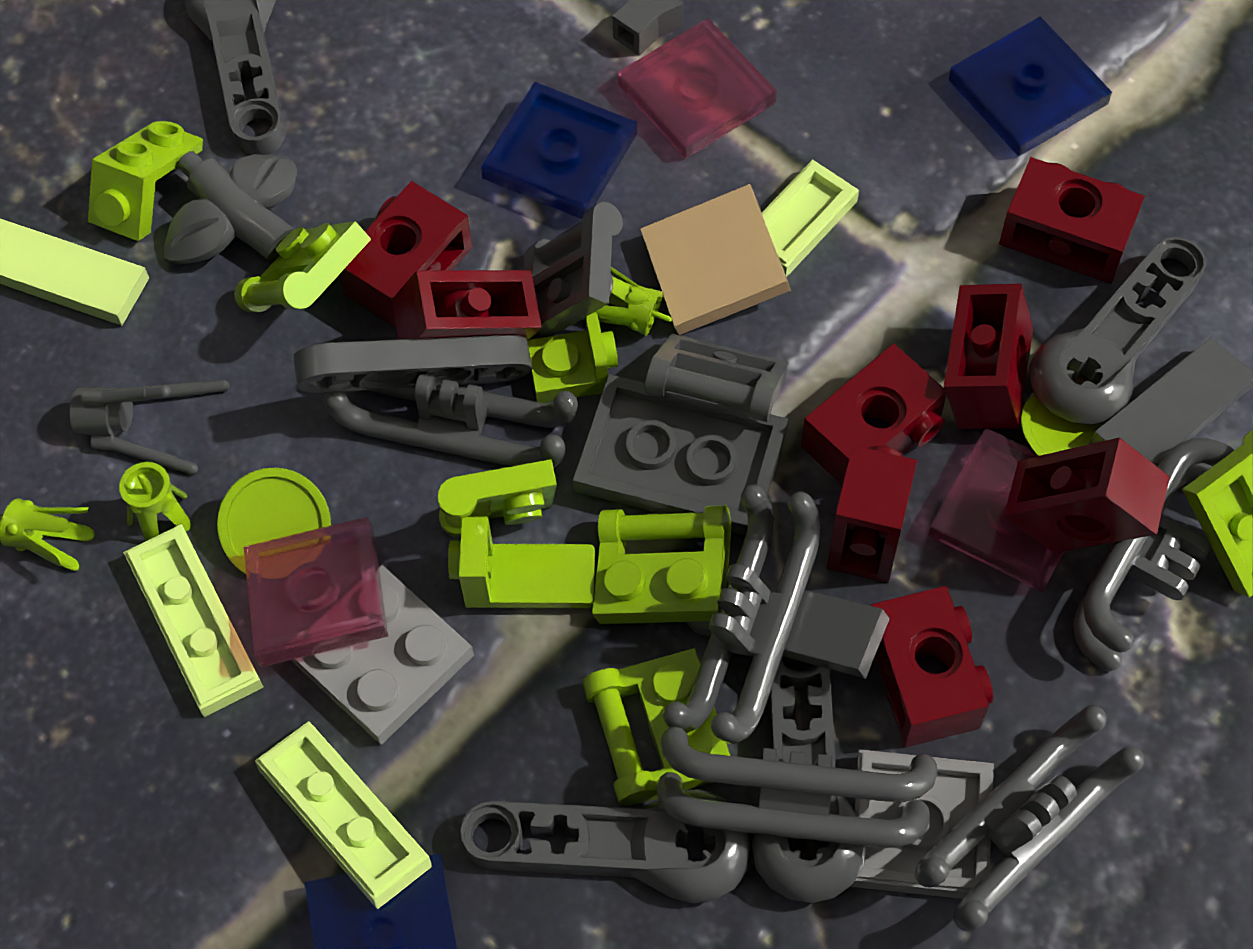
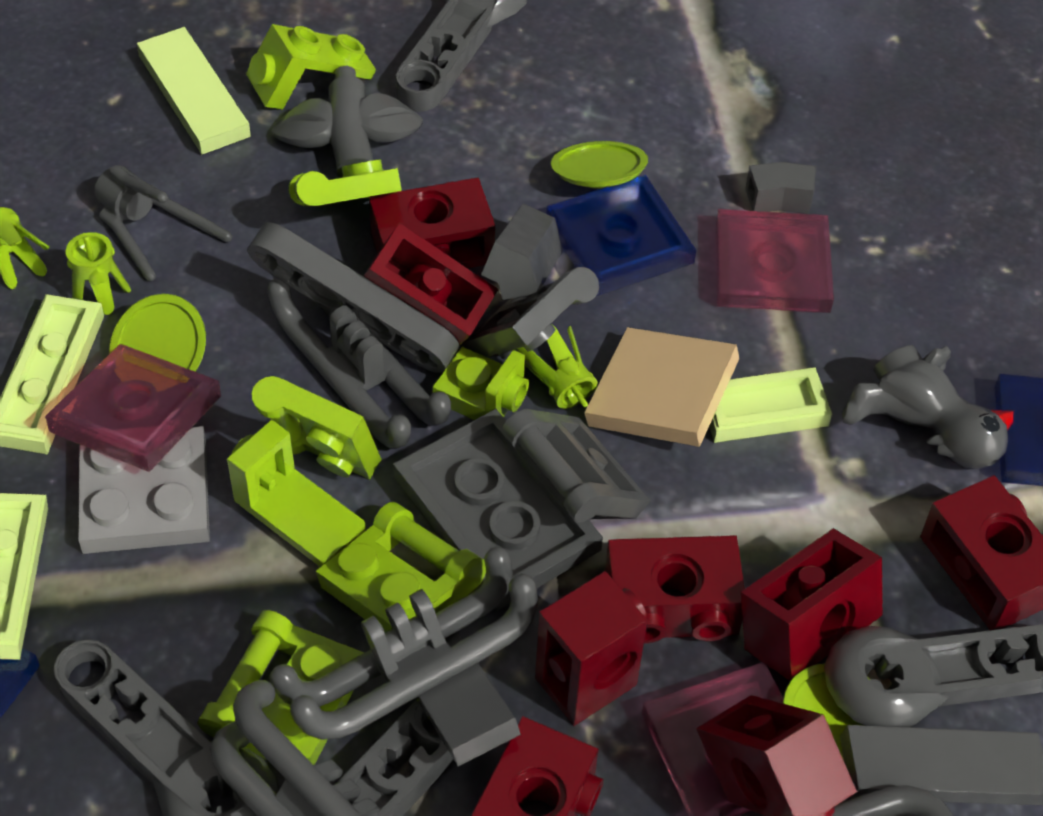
camera: 35 degrees right, 10 degrees down
none -> dark grey piece [481,203,563,300]
none -> lime piece [551,141,648,189]
none -> dark grey animal [842,345,1014,469]

